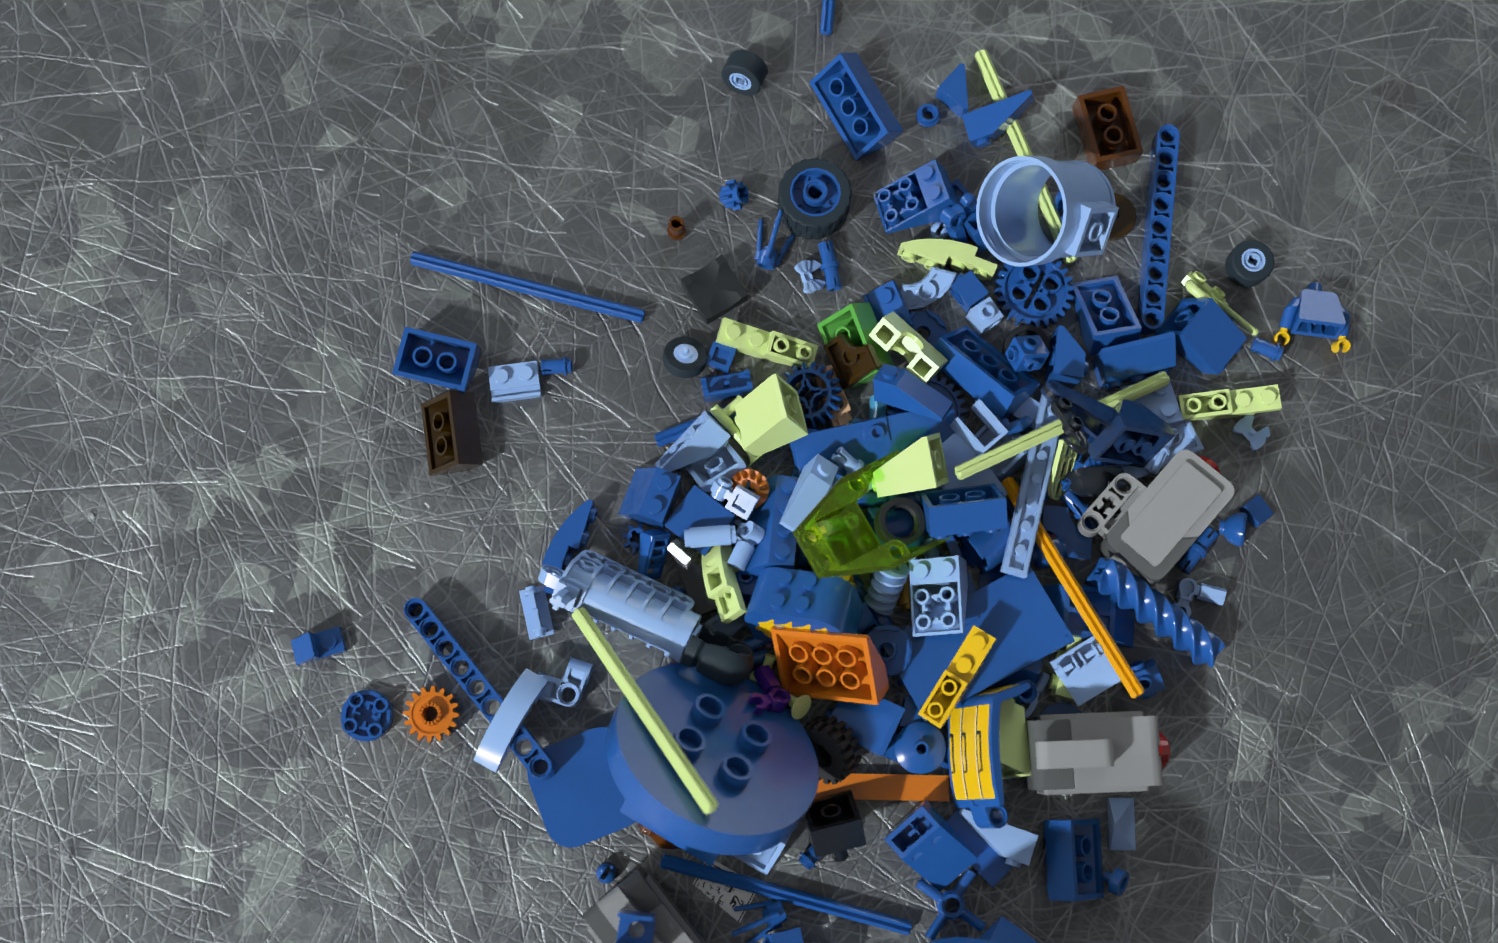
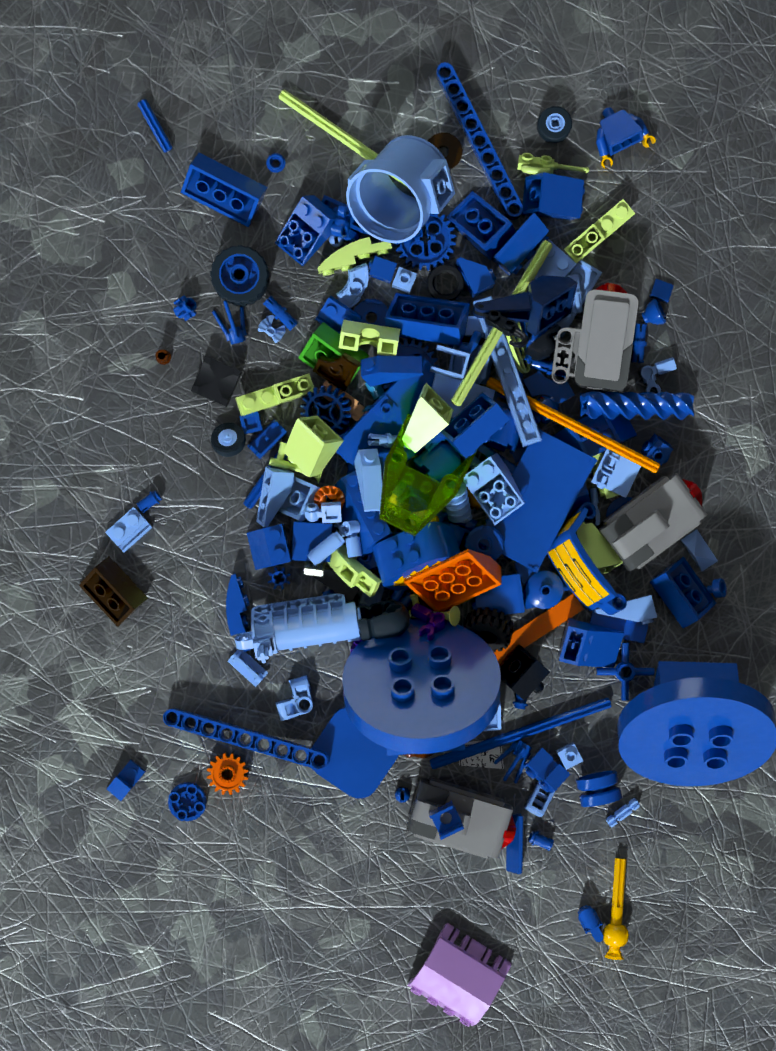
camera: 30 degrees left, 10 degrees up
blue slope [392,327,482,392] -> none
blue axle [410,251,645,323] -> none
light blue slope [474,668,549,773] -> none
yellowish green axle [572,607,718,814] -> none
blue slope [638,529,671,580] -> none
black wheel [721,50,768,96] -> none
black tyre [874,497,926,548] -> none
yellow slope [918,625,997,729] -> none
blue slope [935,63,968,118] -> none
blue slope [962,89,1035,148] -> none
blue brick [1005,335,1050,372] -> none
reddish brown brick [1072,86,1143,171] -> none
light blue piece [1232,415,1270,451] -> none
blue pin [1250,337,1284,361] -> none

